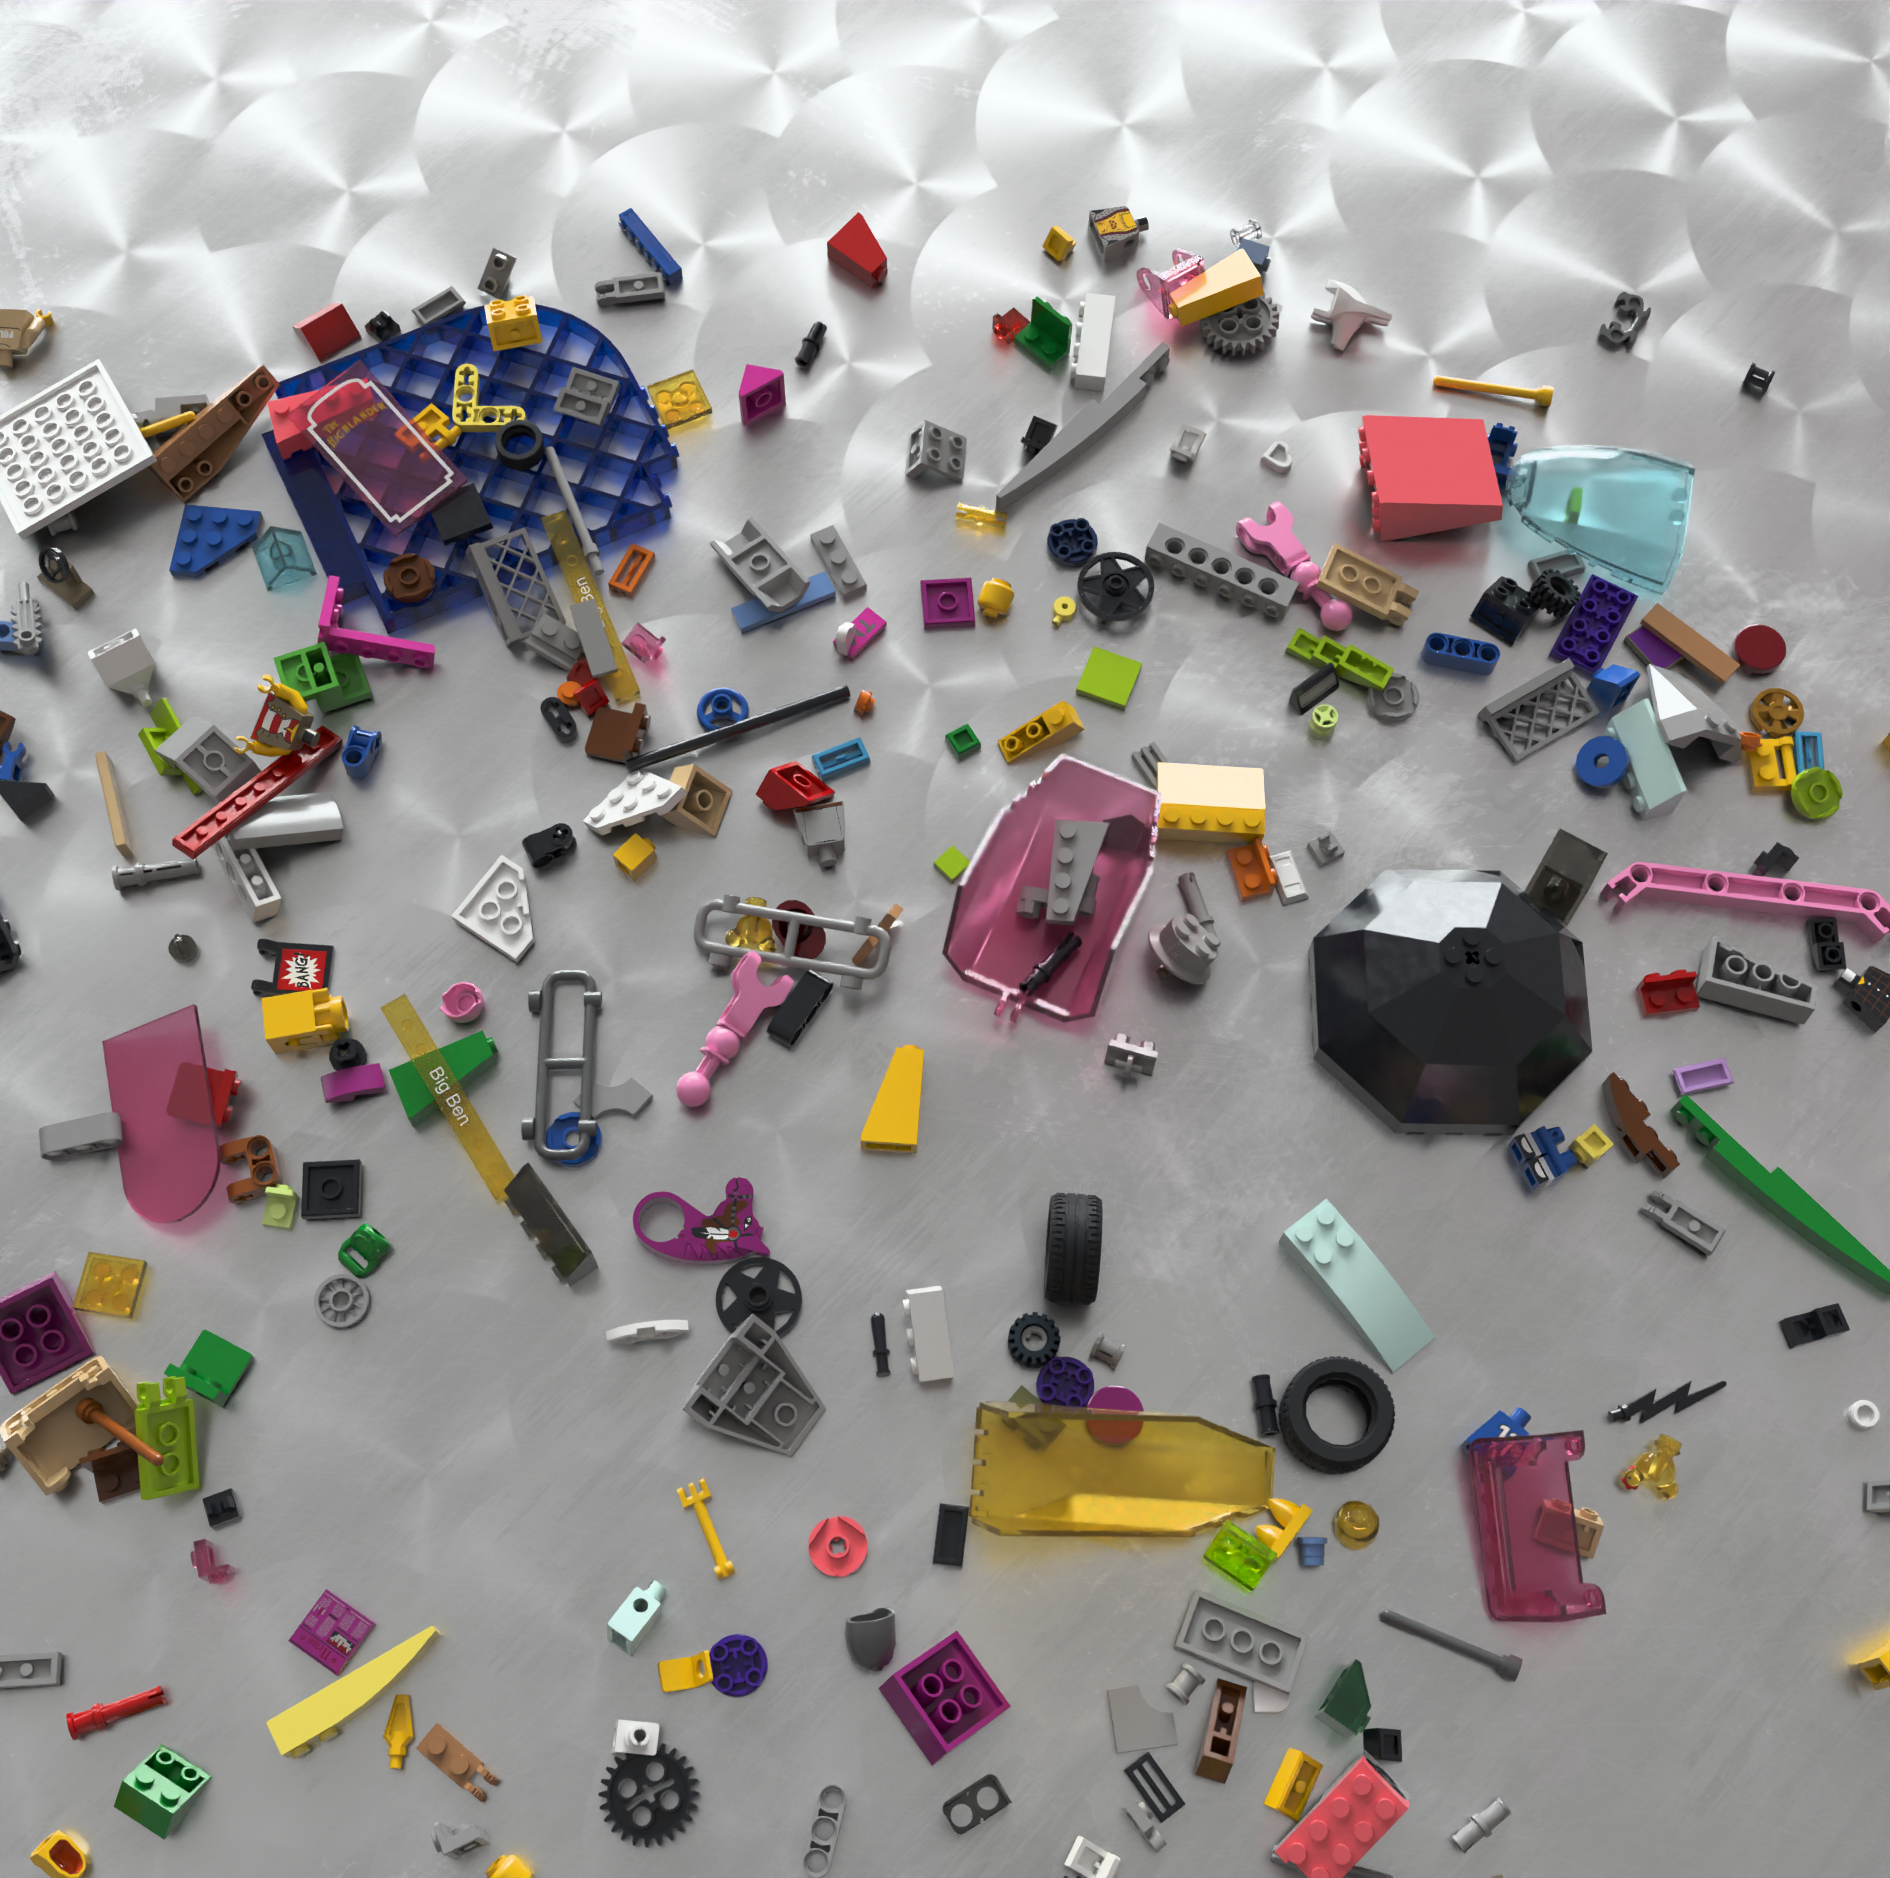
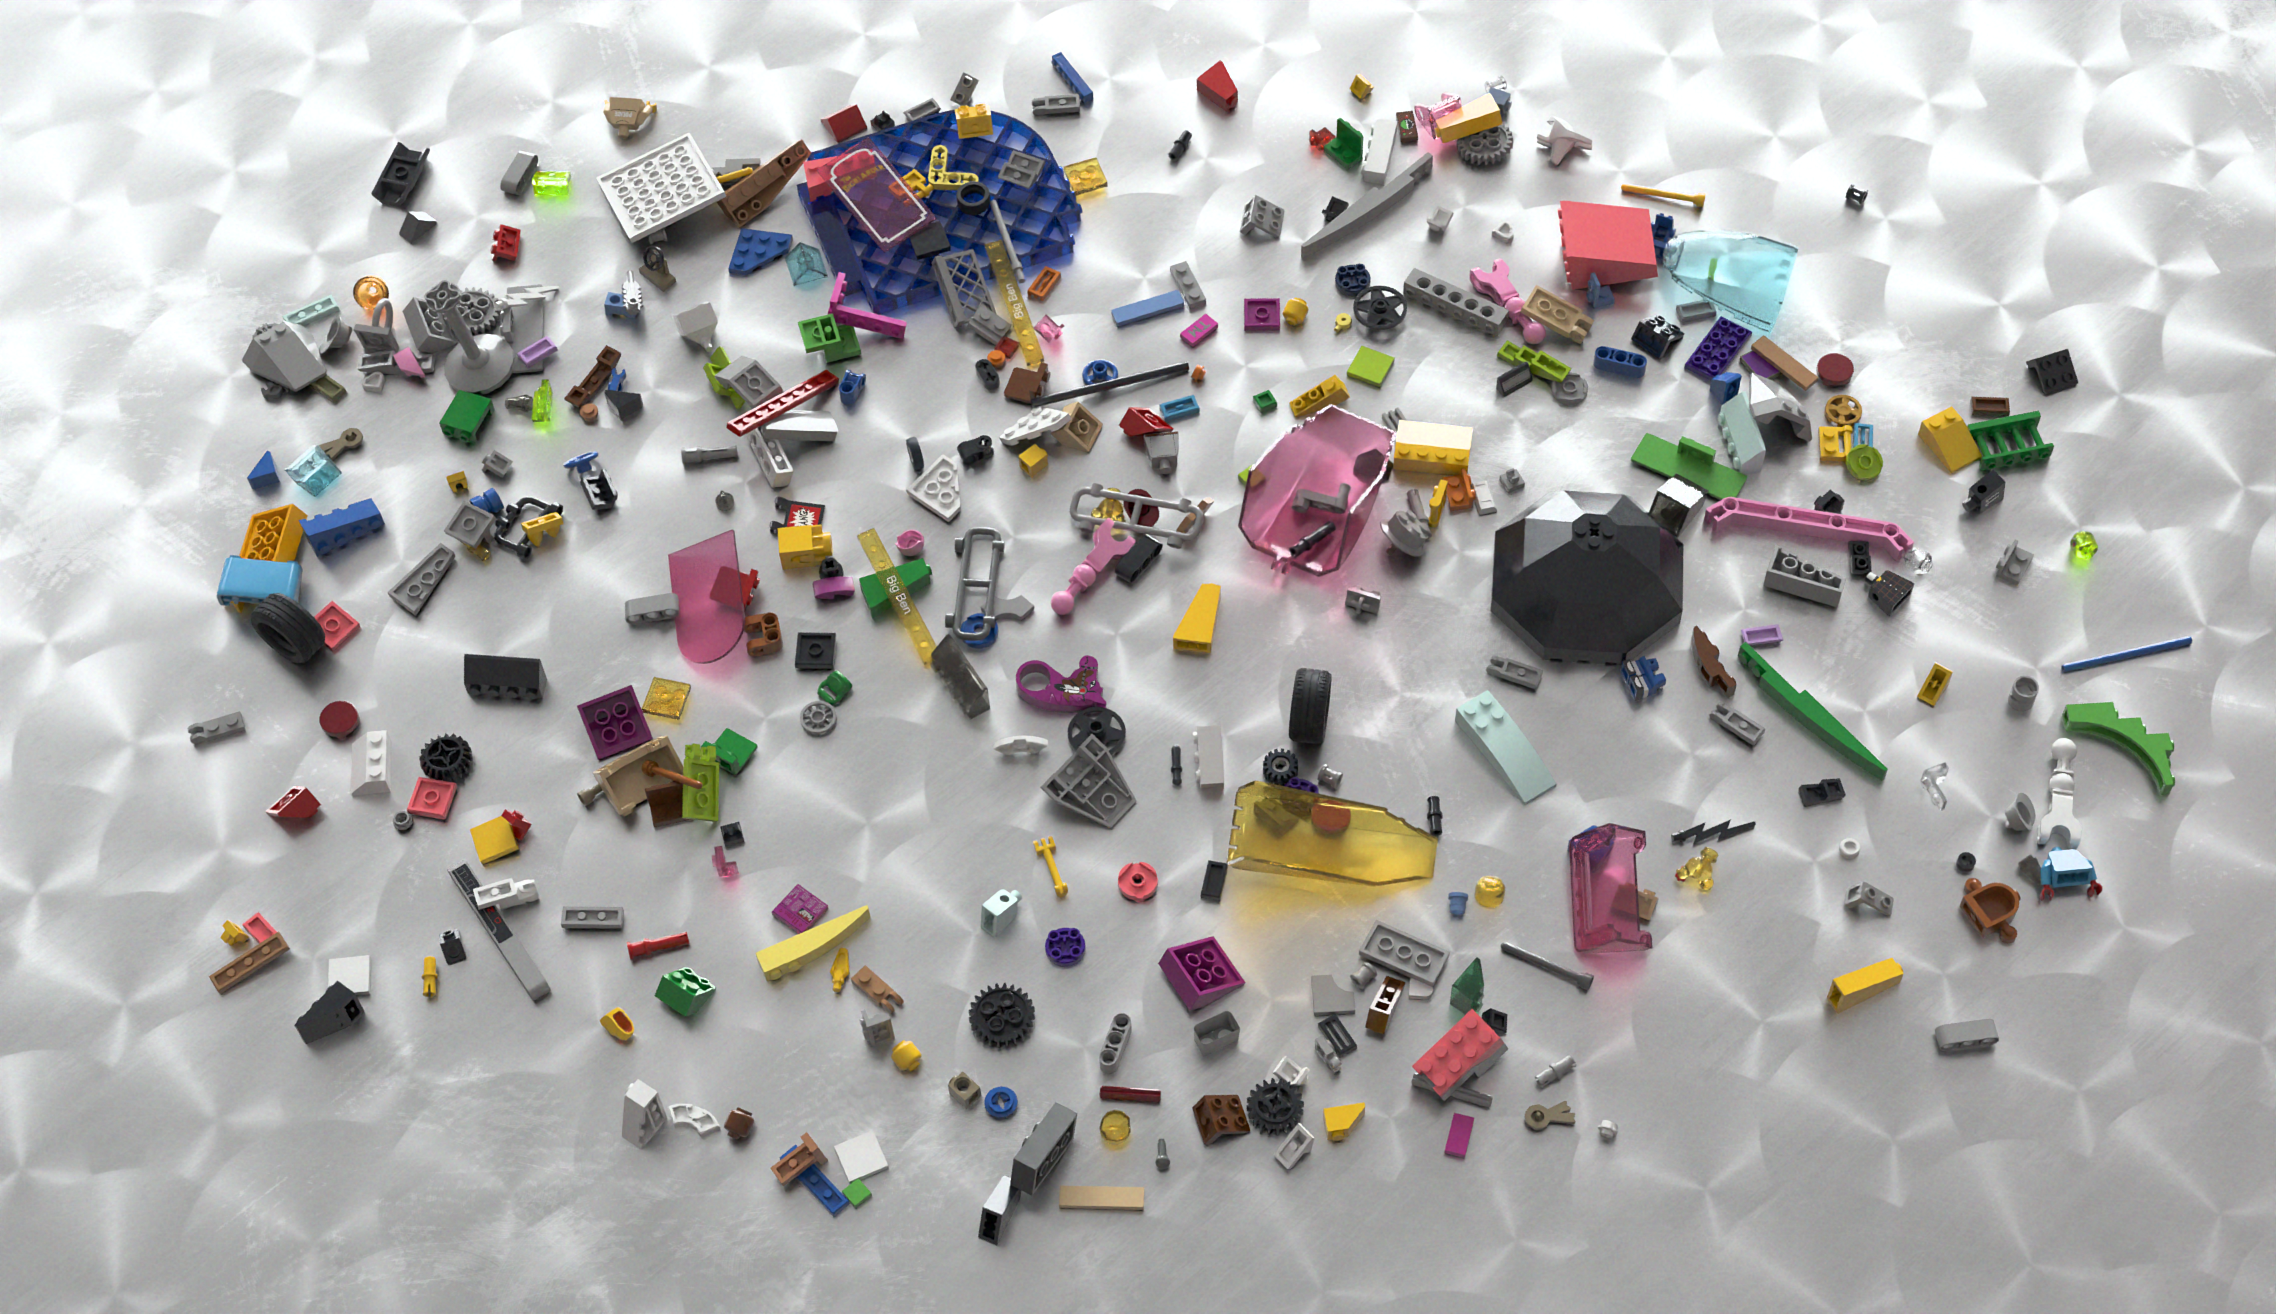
camera: 10 degrees right, 10 degrees down
tan tile [95,751,133,857] -> none
torso [233,674,320,757] -> none
yellowish green bracket [262,1184,300,1231] -> none
reddish brown tile [383,553,436,603] -> none
light grey tile [569,599,618,679] -> none
red tile [573,678,610,716] -> none
white bracket [611,1720,660,1756] -> none
yellow bracket [657,1650,713,1693] -> none
light grey piece [710,517,810,613] -> none
dark pink slope [738,364,786,425] -> none
white tile [836,622,856,655] -> none
dark grey piece [845,1606,897,1672] -> none
clear yellow pin [955,502,1008,529] -> none
light grey wing [1046,819,1109,925] -> none
torso [1088,206,1149,262] -> none
clear neon green bracket [1203,1519,1278,1591] -> none
yellow tile [1256,1498,1313,1563] -> none
yellow slope [1264,1748,1323,1823] -> none
black tyre [1279,1356,1395,1474] -> none
yellowish green wheel [1309,704,1338,737] -> none
light grey fence [1478,658,1600,763] -> none
black tyre [1530,569,1581,617] -> none
light yellow bracket [1568,1124,1614,1168] -> none
blue tile [1576,736,1630,788] -> none
dark grey helmet [1598,292,1651,349] -> none
red bracket [1636,969,1700,1018] -> none
orange plate [1740,732,1763,752] -> none
none -> black bush [906,437,924,470]
none -> reddish brown tile [1396,110,1418,142]
none -> yellow plate [1428,479,1448,528]
none -> light grey hinge [1486,656,1543,689]
none -> medium blue bracket [1586,272,1615,308]
none -> bright green bracket [1631,433,1747,500]

